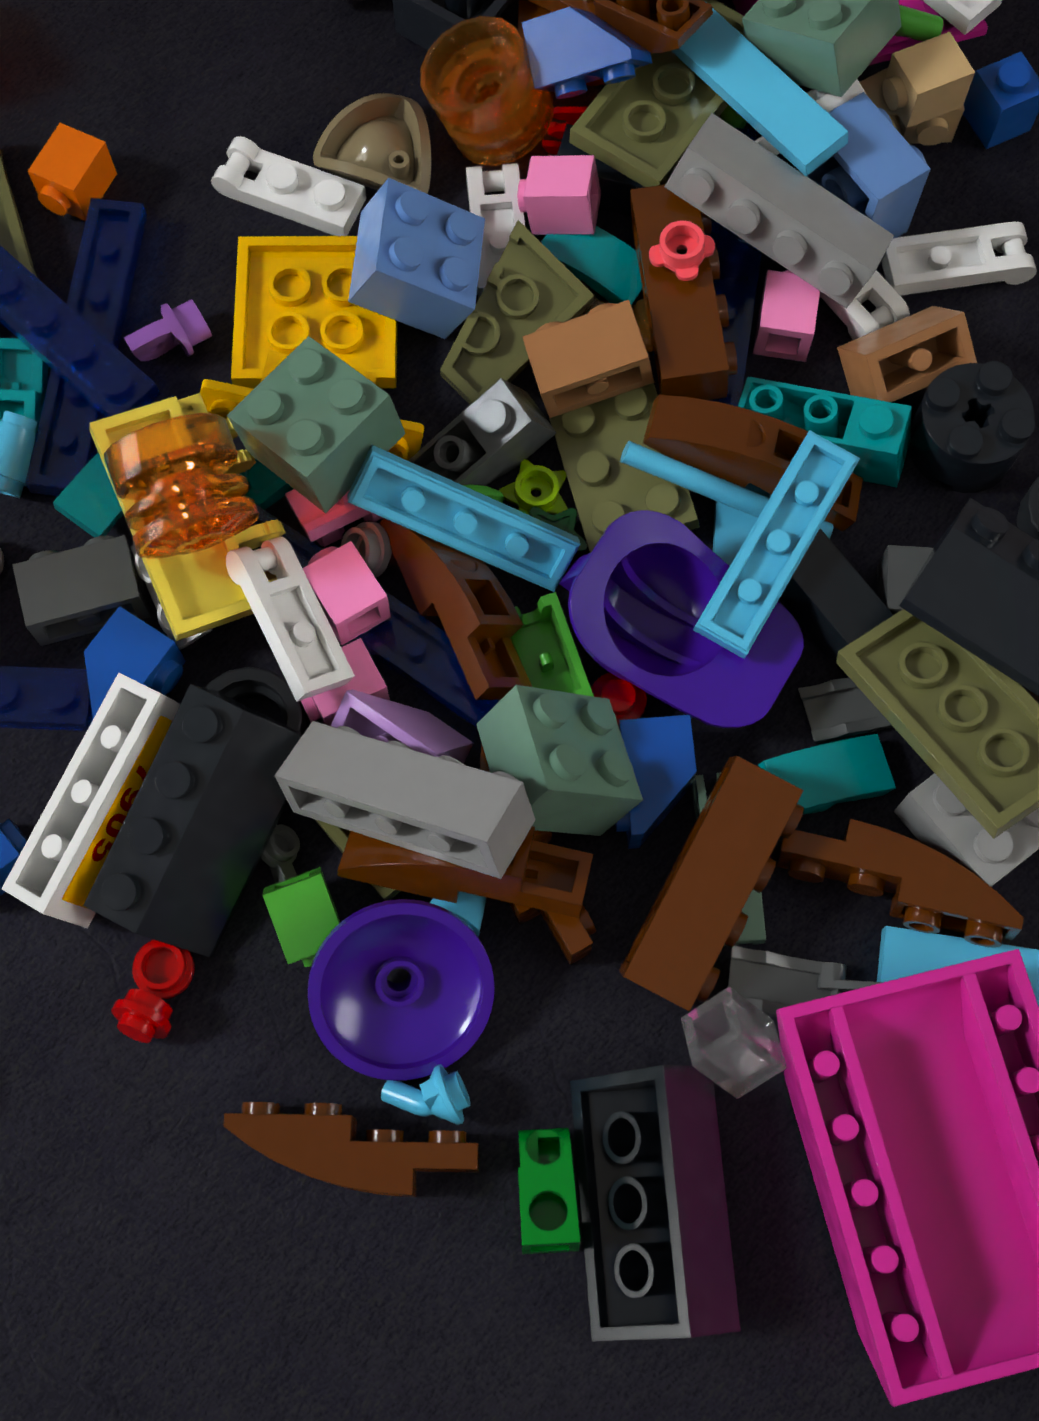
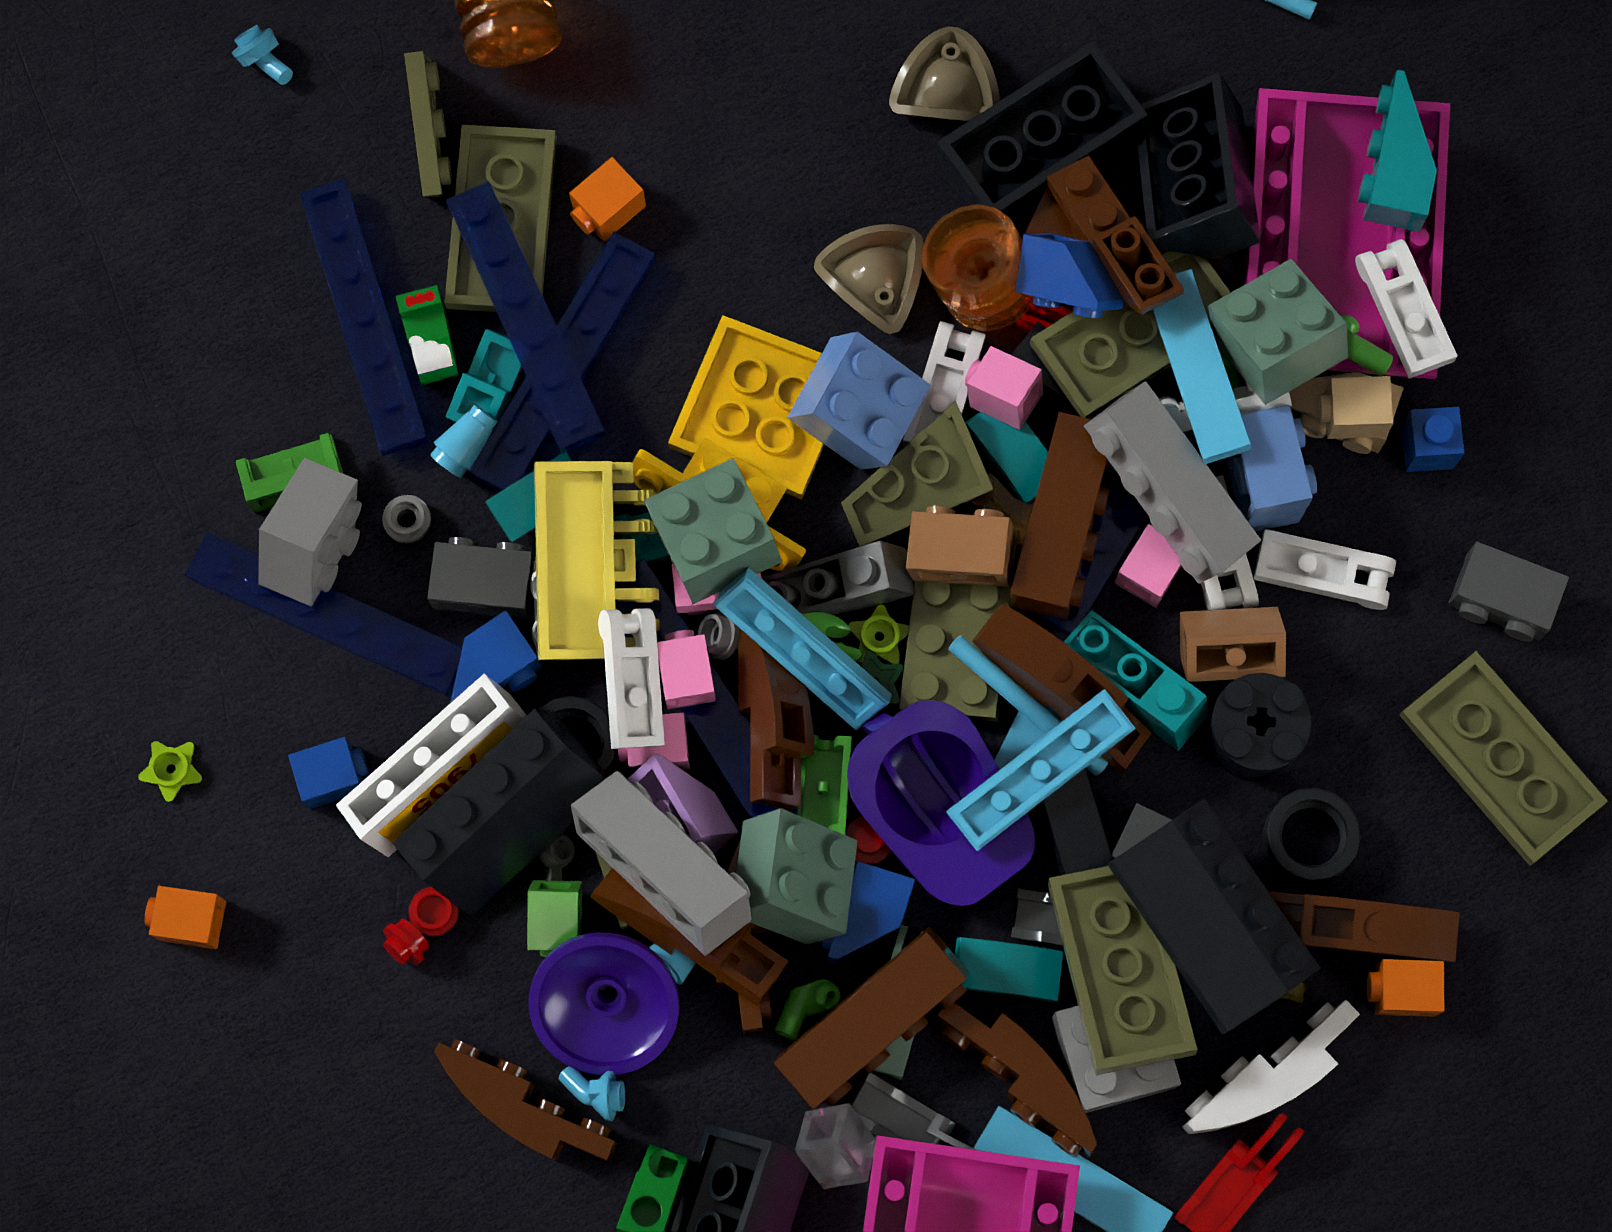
camera: 25 degrees right, 5 degrees up
clear orange wheel [104,413,259,559] -> none
medium lavender piece [124,299,212,361] -> none
white plate [211,136,366,236] -> none
coral plate [649,221,715,281] -> none
none -> bright green arm [774,979,841,1040]

